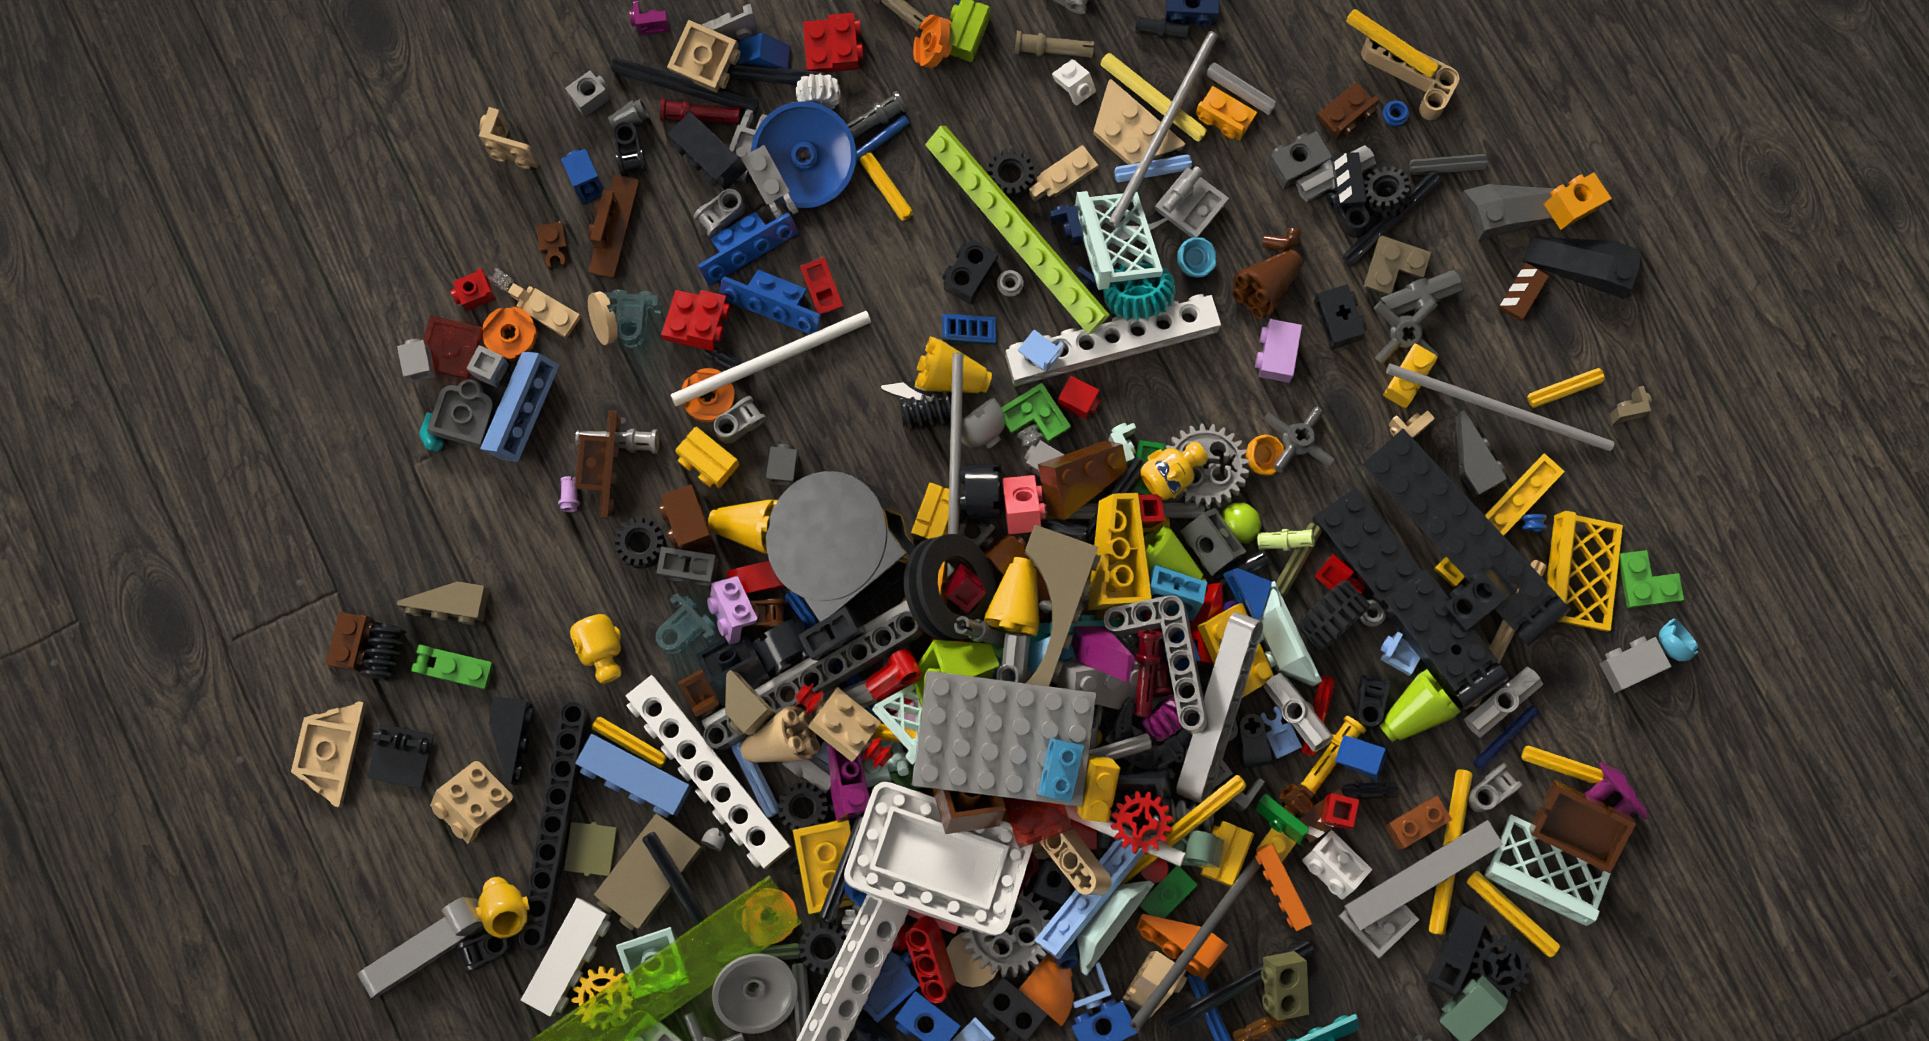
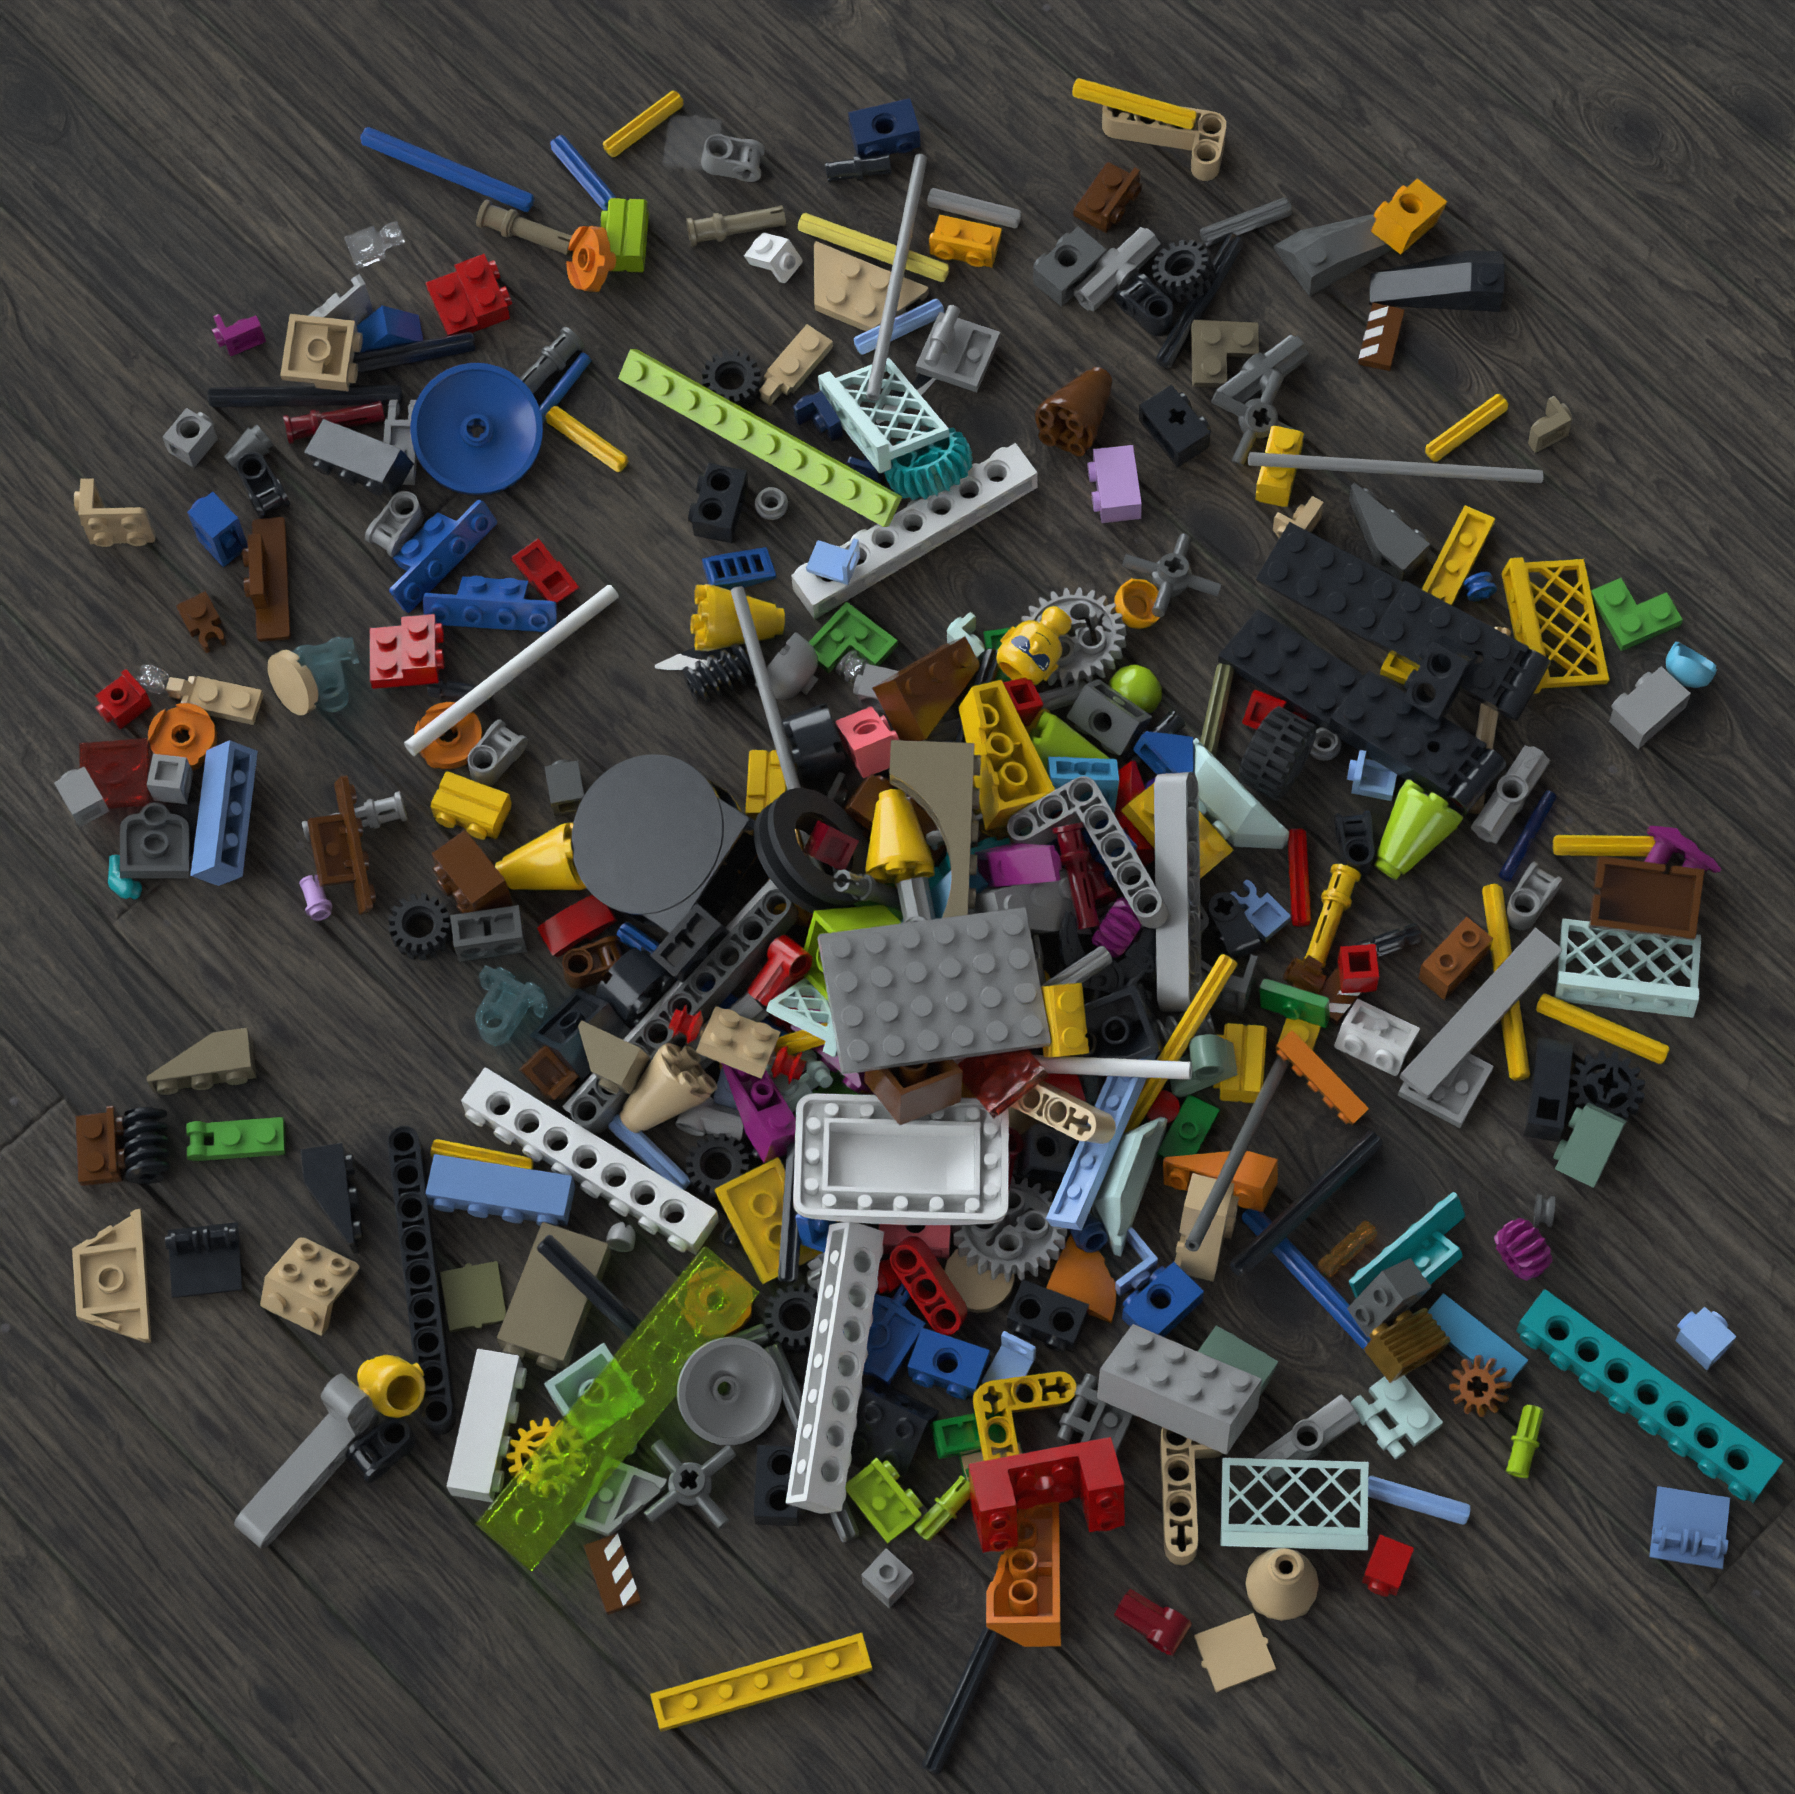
camera: 15 degrees left, 10 degrees down
yellow piece [570,614,621,684] -> none
lavender bracket [707,577,757,645] -> none
light grey hinge [741,145,799,219] -> none
white gear [796,73,840,109] -> none
dark azure brick [1037,738,1084,803] -> none
red brick [1057,375,1101,420] -> none
red gear [1111,791,1173,855] -> none
medium azure hair [1177,237,1216,278] -> none
yellowish green pin [1257,529,1315,551] -> none
olive brick [1261,951,1309,1021] -> none
reddish brown arm [1262,228,1301,250] -> none
light grey piece [1263,672,1333,752] -> none
black tile [1331,152,1366,207] -> none
blue slope [1335,735,1387,781] -> none
blue plate [1382,101,1409,127] -> none

